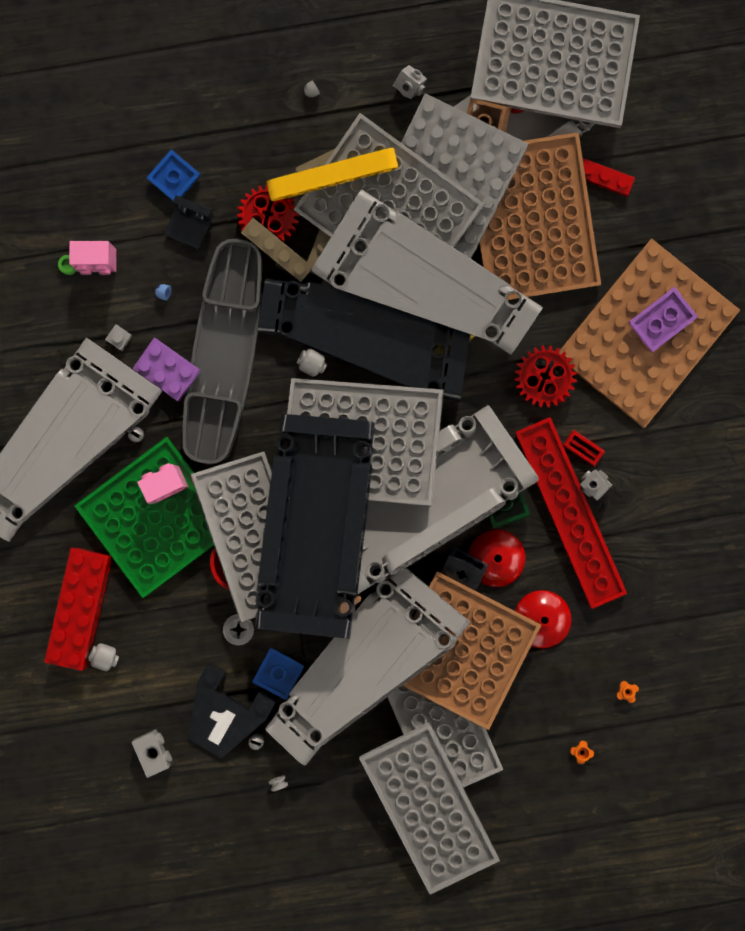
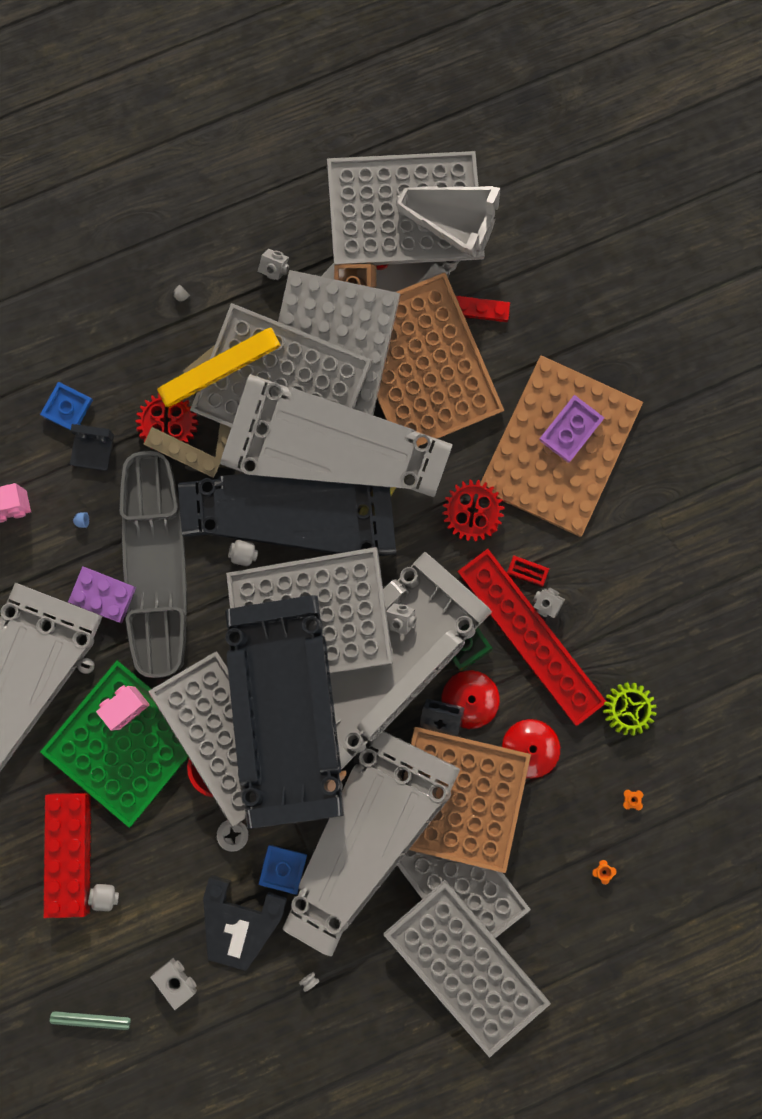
camera: 15 degrees left, 5 degrees down
light grey plate [105,324,132,351] -> none
light grey hinge [248,733,264,750] -> none
none -> sand green axle [50,1012,131,1030]
none -> light grey brick [386,603,417,634]
none -> light grey cone [396,186,500,257]
none -> lime gear [603,683,656,735]

